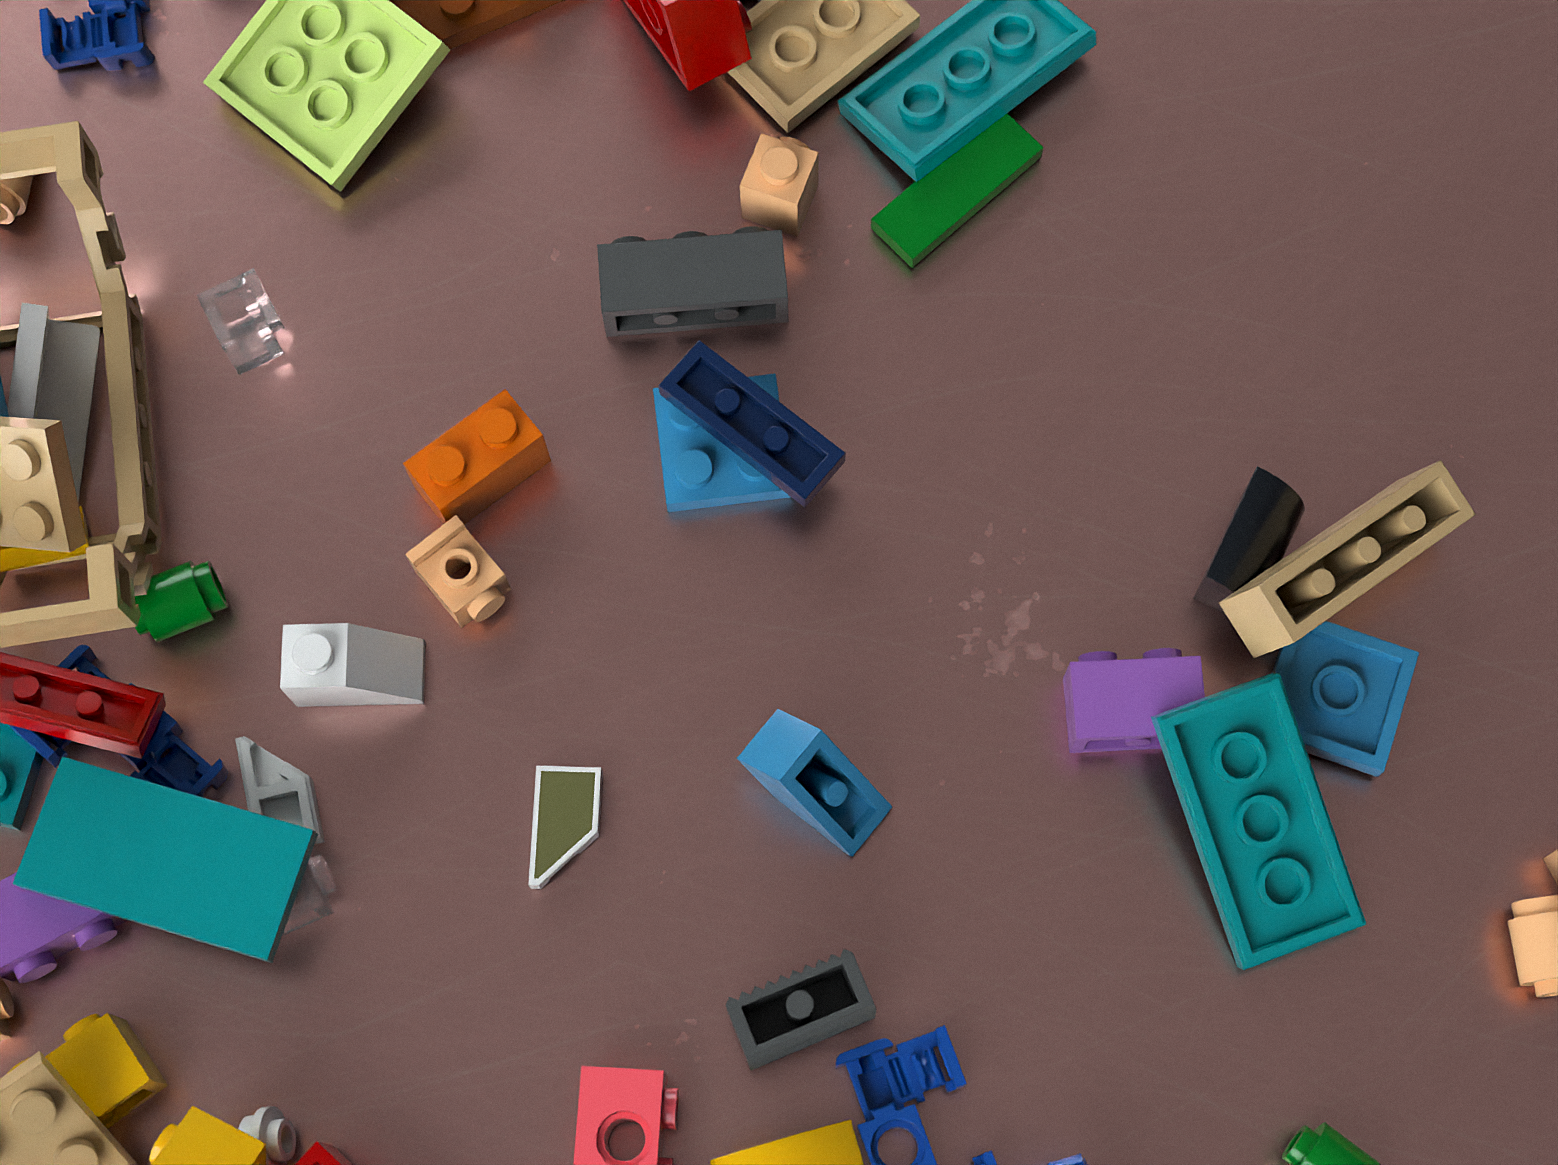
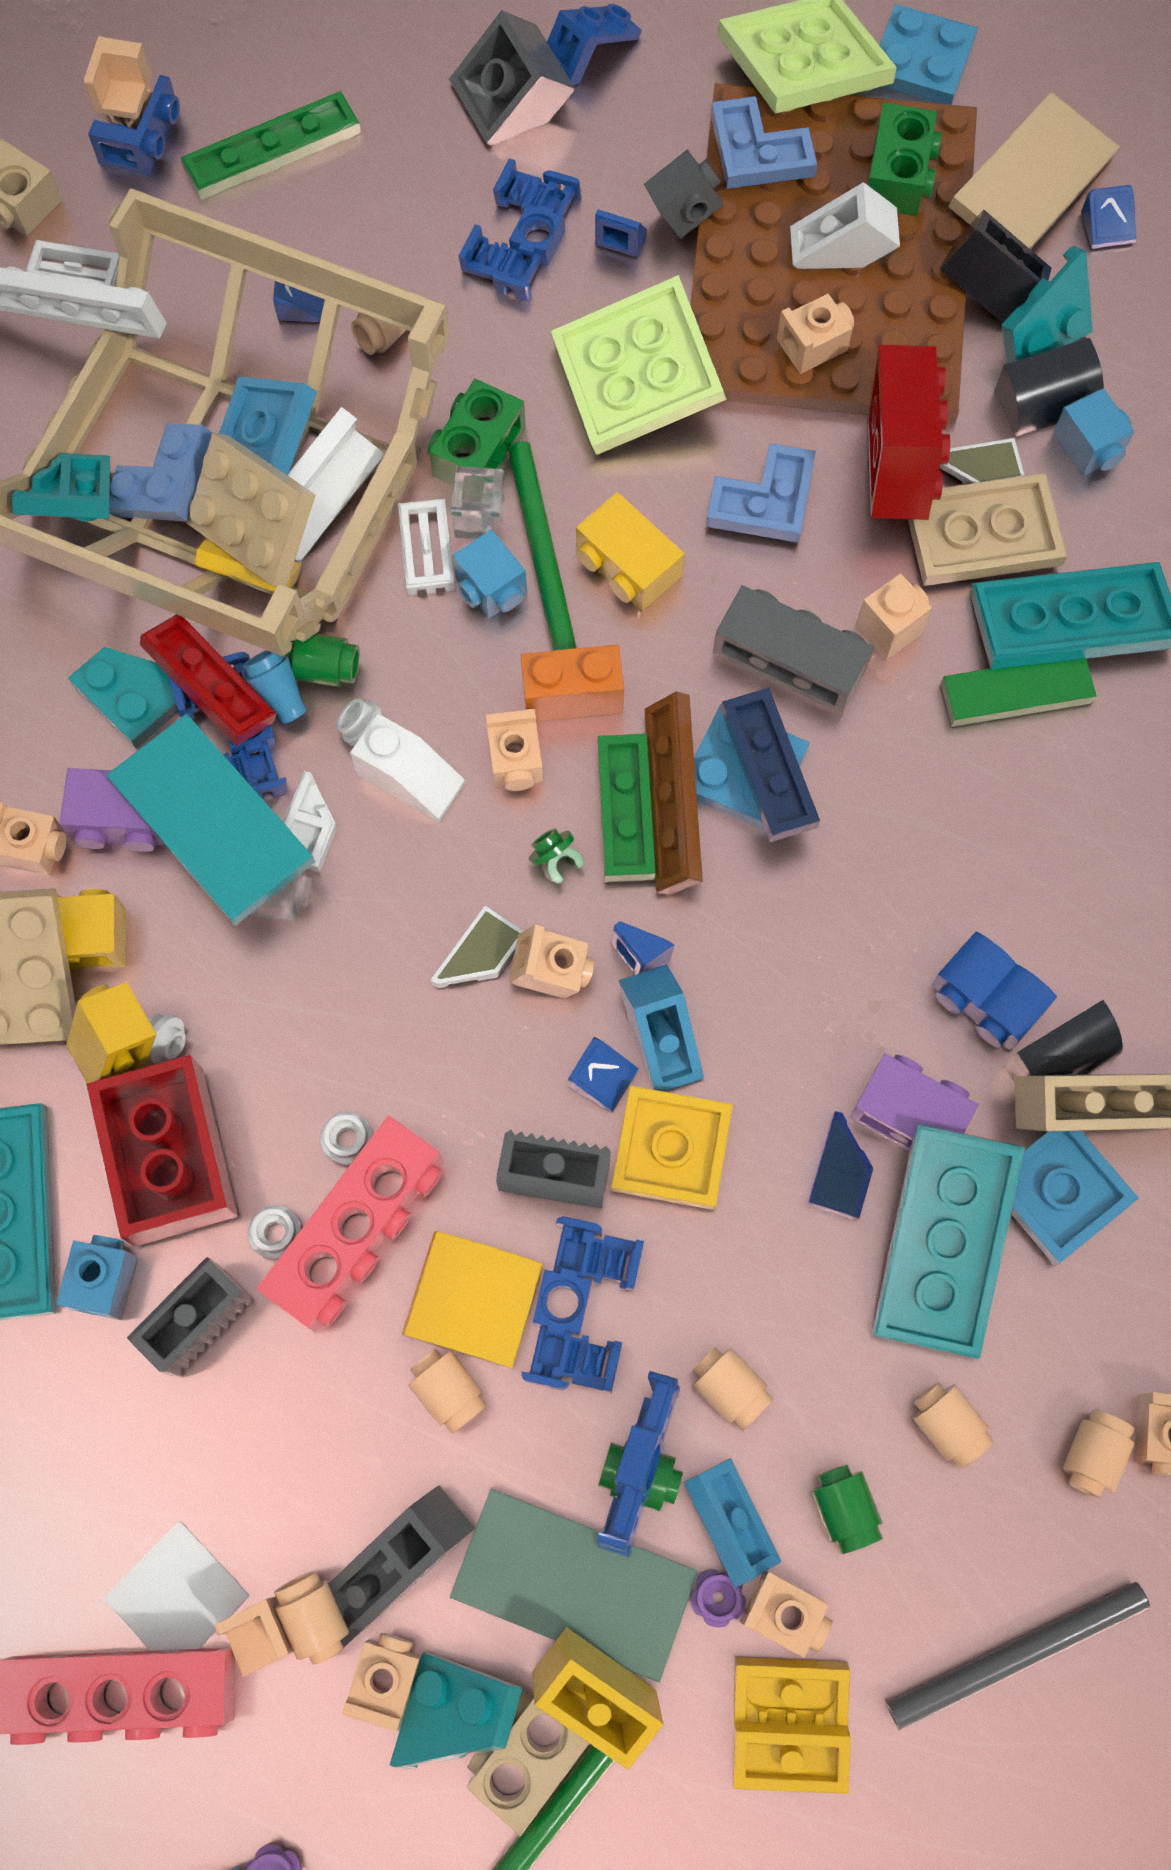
camera: 30 degrees right, 0 degrees up
none -> dark azure cone [243,650,307,724]
none -> white plate [320,1112,373,1165]
none -> white plate [336,698,381,746]
none -> white tile [398,499,455,596]
none -> green brick [427,378,526,499]
none -> dark azure brick [452,529,527,619]
none -> green piece [508,441,577,651]
none -> light nougat brick [508,924,594,999]
none -> green plate [528,828,584,883]
none -> blue slope [568,1037,639,1113]
none -> yellow brick [576,492,685,612]
none -> green plate [597,734,656,882]
none -> blue slope [611,921,675,974]
none -> yellow plate [611,1086,733,1210]
none -> dark orange tile [645,691,703,895]
none -> light nougat brick [693,1347,773,1430]
none -> medium blue plate [706,443,816,543]
none -> clear blue tile [807,1111,873,1221]
none -> light nougat brick [912,1382,994,1469]
none -> blue brick [932,931,1057,1051]

